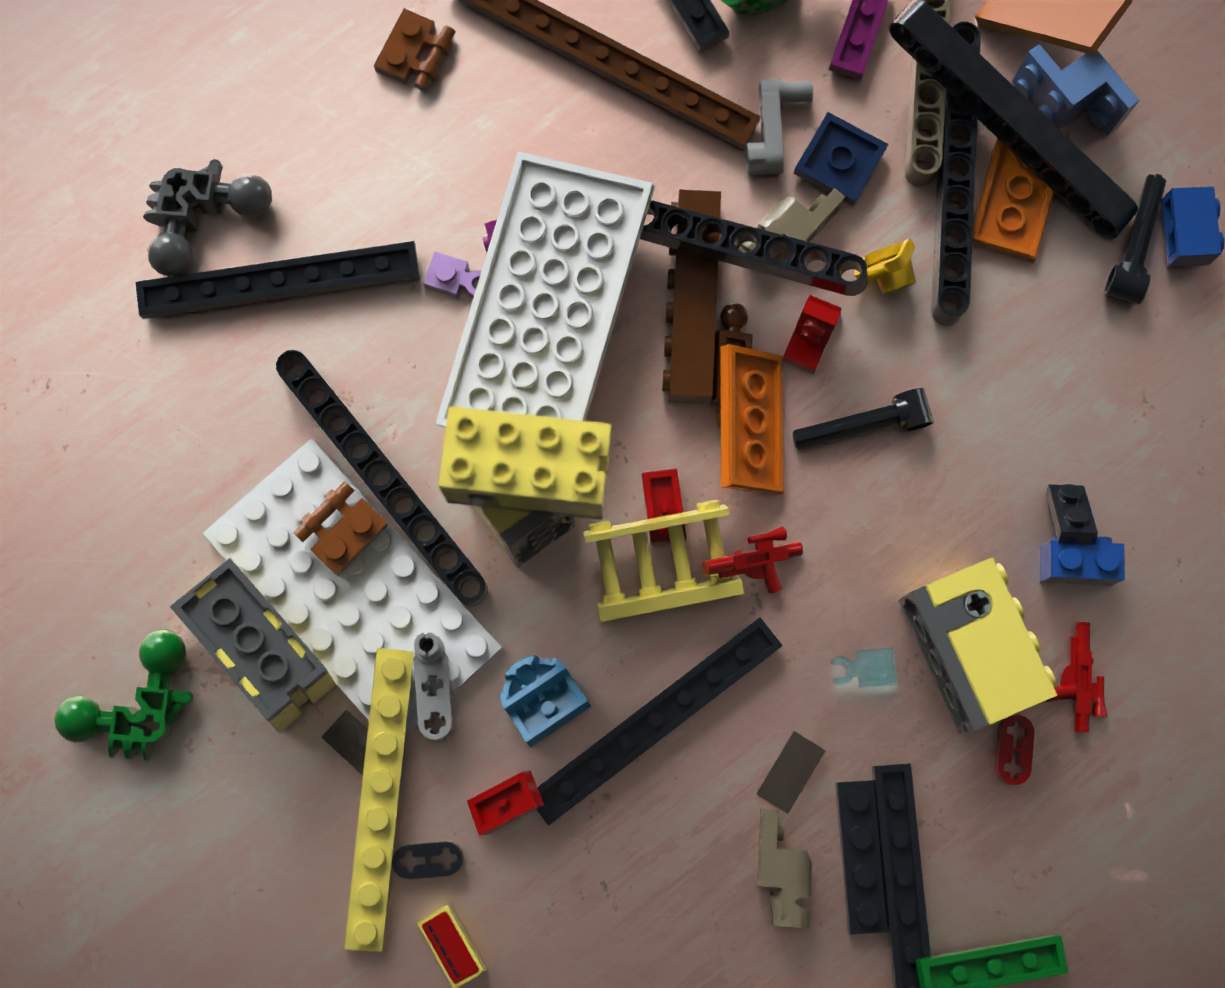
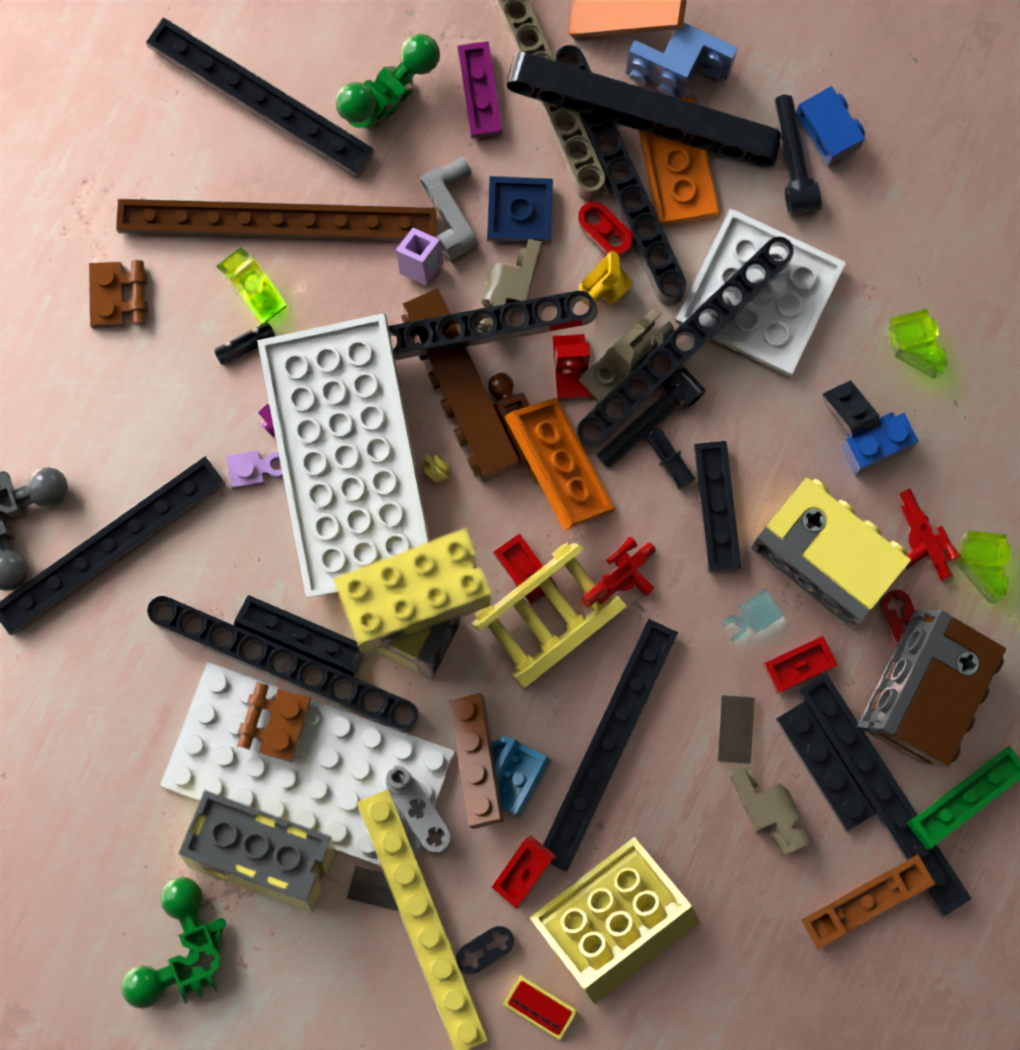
camera: 30 degrees left, 0 degrees up
none -> black axle [214,322,275,365]
none -> clear neon green slope [216,247,287,324]
none -> black plate [234,595,365,677]
none -> lavender brick [395,228,444,286]
none -> light yellow plate [421,454,452,484]
none -> dark orange plate [449,693,504,829]
none -> light yellow slope [529,837,700,1004]
none -> black beam [577,236,794,448]
none -> red plate [578,201,632,257]
none -> dark tan plate [579,310,674,402]
none -> black axle [646,428,696,490]
none -> white plate [675,208,846,377]
none -> black plate [693,441,742,573]
none -> red plate [763,636,838,694]
none -> piece [857,610,1007,767]
none -> clear neon green slope [885,309,947,379]
none -> clear neon green slope [959,531,1011,604]

